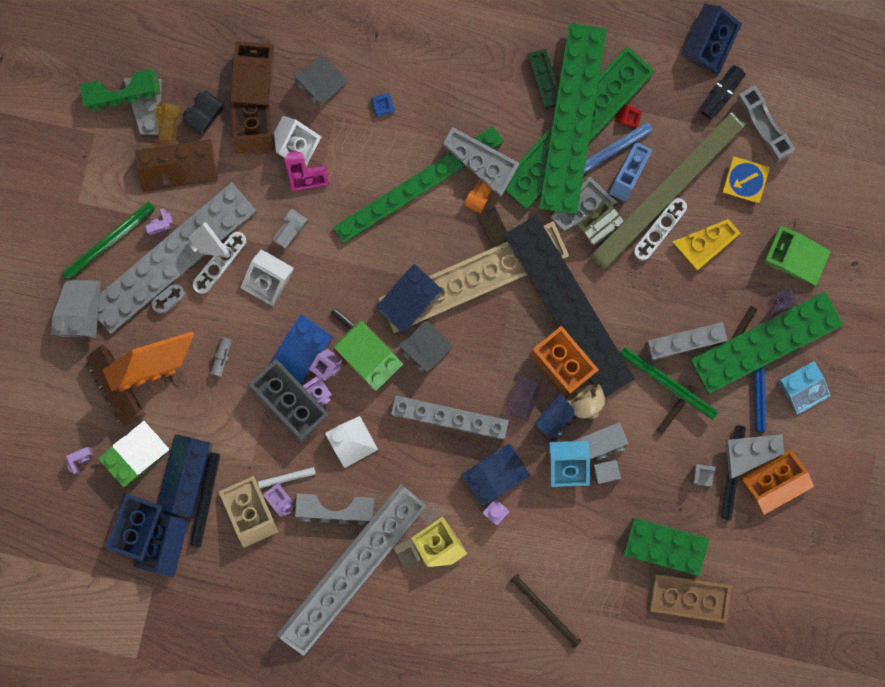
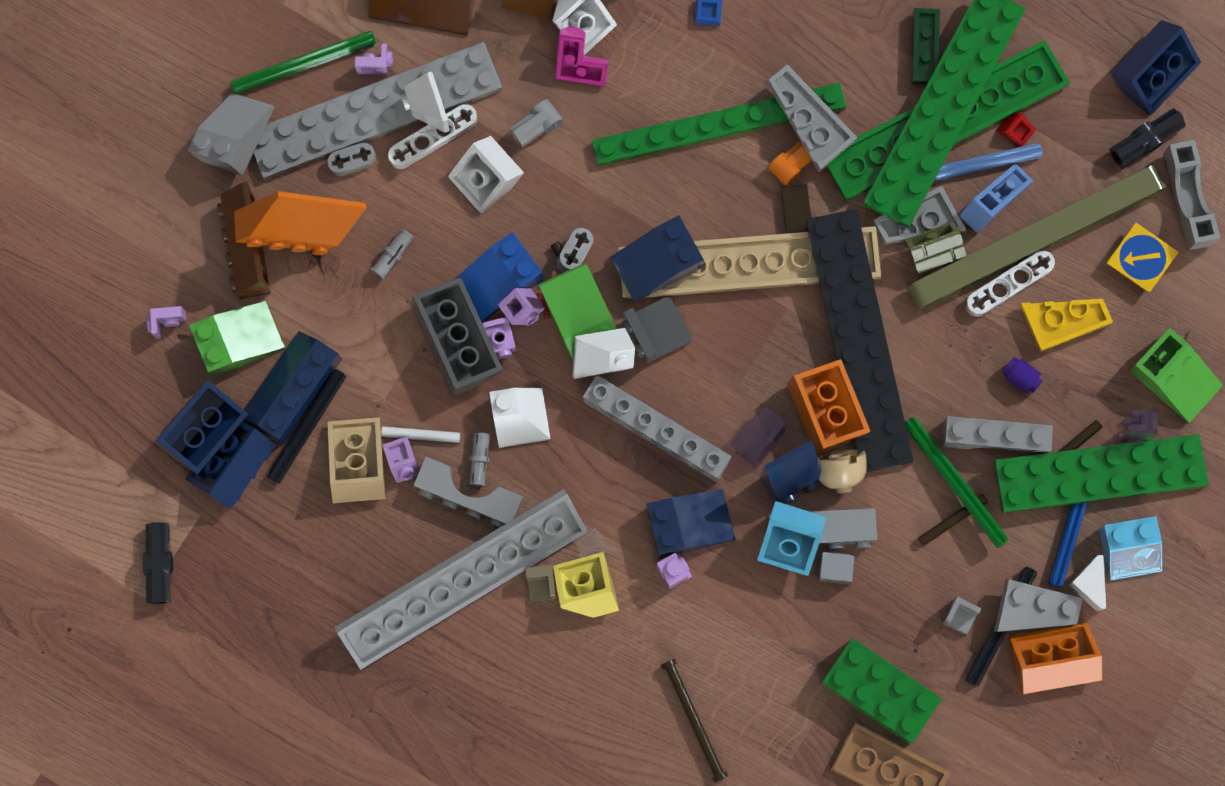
camera: 15 degrees right, 5 degrees down
none -> black piece [143,522,173,604]
none -> light grey pin [468,433,490,487]
none -> light grey beam [557,228,593,273]
none -> white slope [572,328,635,379]
none -> dark purple brick [1002,357,1043,394]
none -> white slope [1068,555,1106,611]

